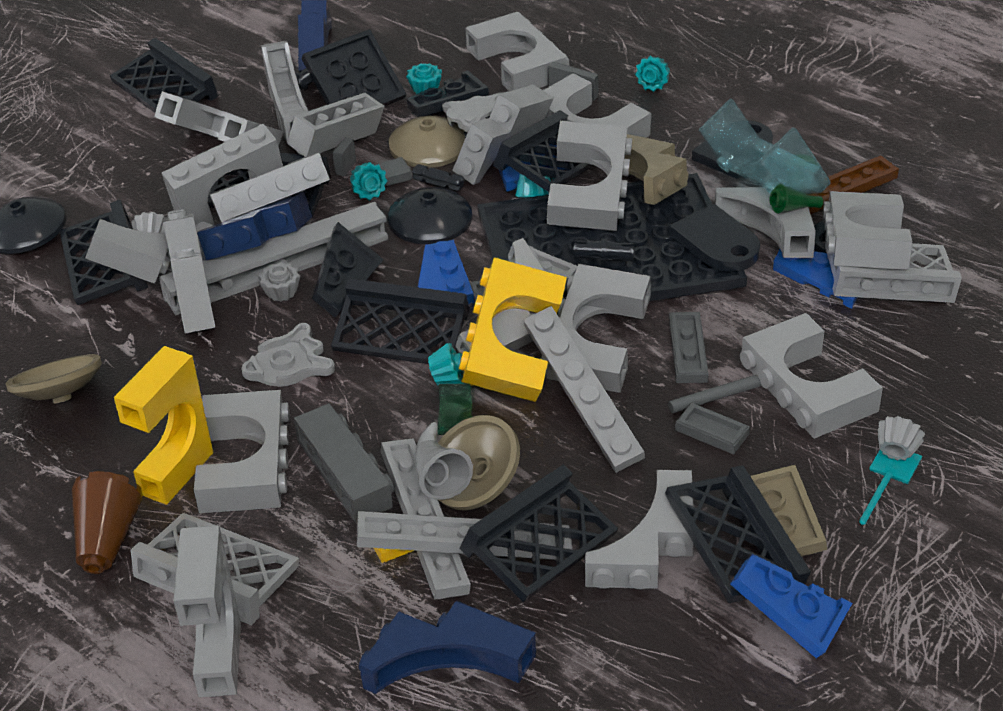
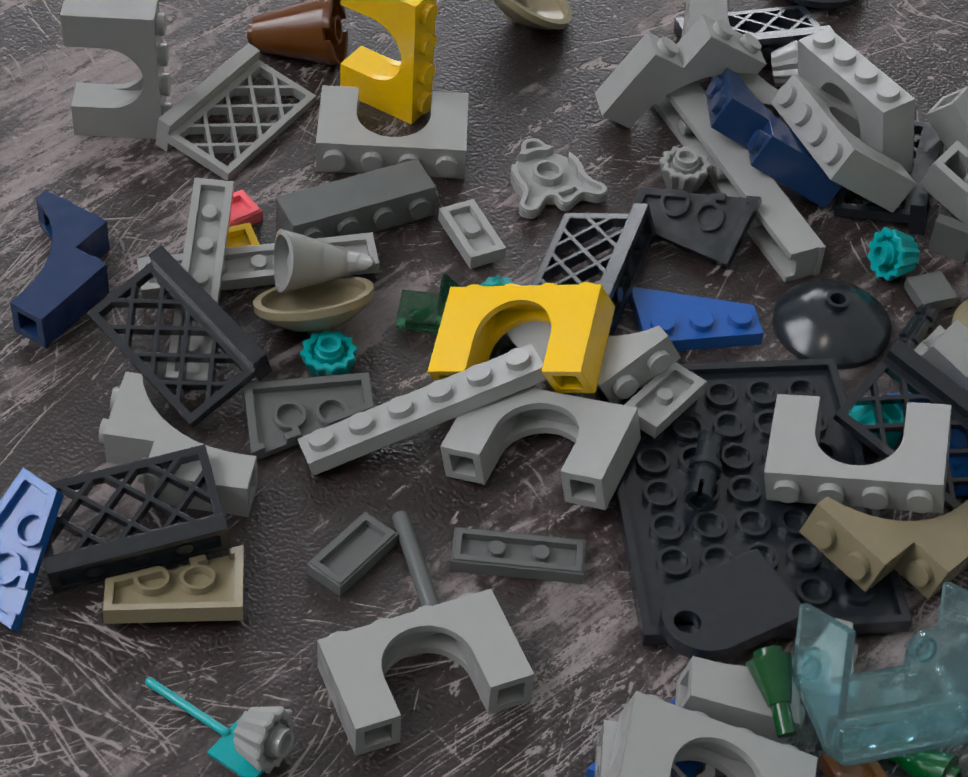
camera: 90 degrees right, 5 degrees up
none -> coral tile [229,189,263,227]
none -> dark grey wing [244,372,374,460]
none -> teal piece [299,329,358,377]
none -> light grey plate [438,199,506,269]

